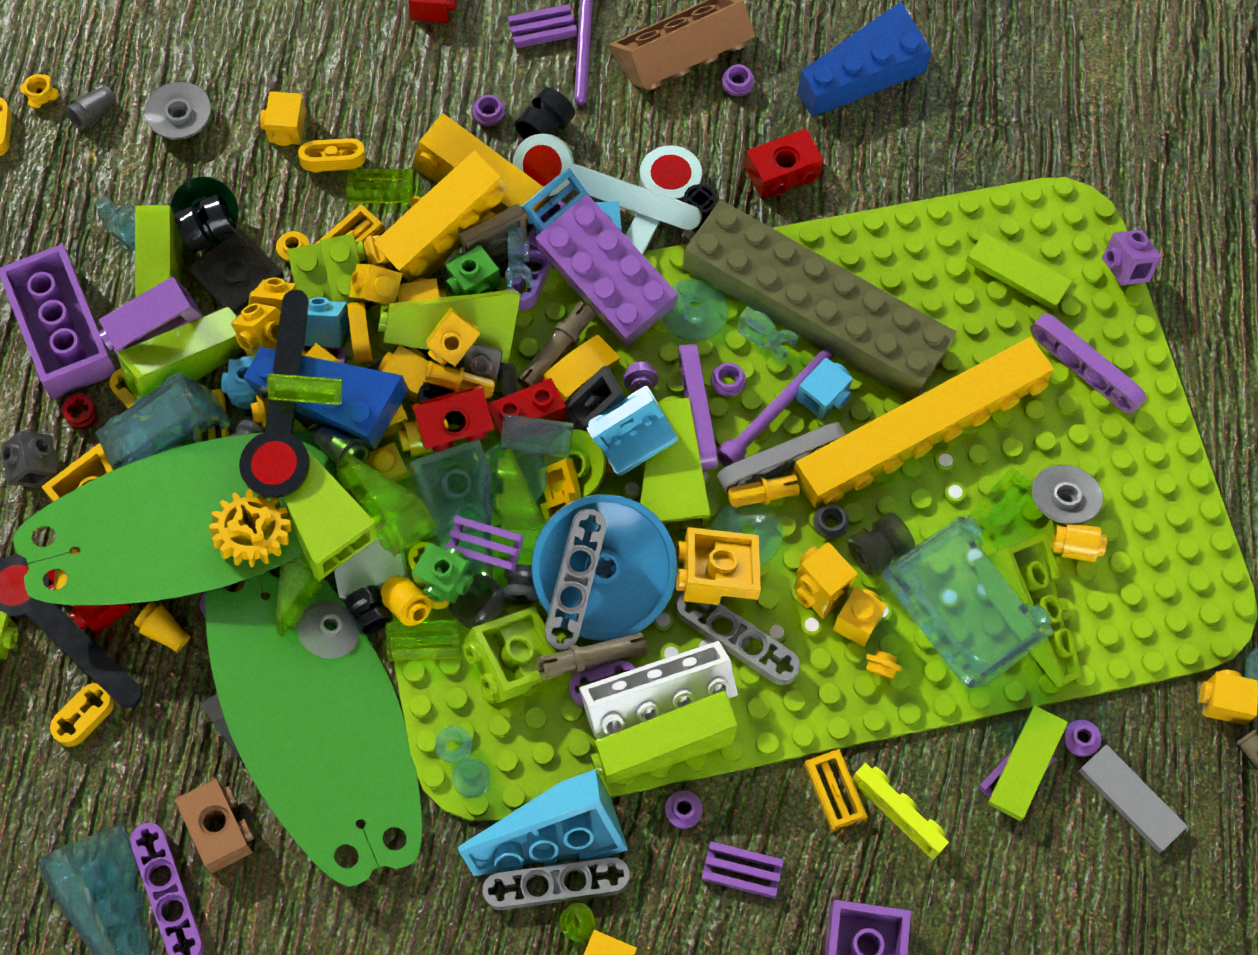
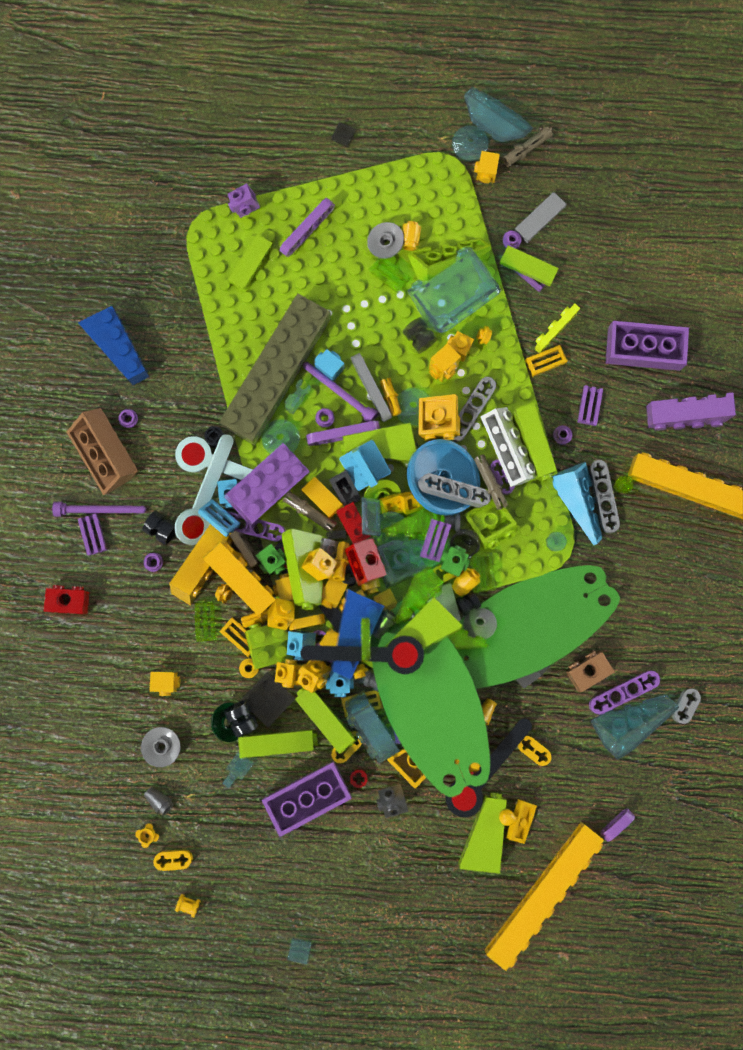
camera: 90 degrees left, 15 degrees up
medium lavender window [98,276,203,354] -> none
yellow gear [209,489,291,567] -> none
yellow plate [298,138,366,173] -> none
clear light blue plate [435,726,472,764] -> none
clear light blue plate [505,227,532,288] -> none
medium lavender plate [623,362,658,392] -> none
red brick [744,128,823,199] -> none
yellow brick [793,336,1054,509] -> none
dark grey plate [813,505,849,540] -> none

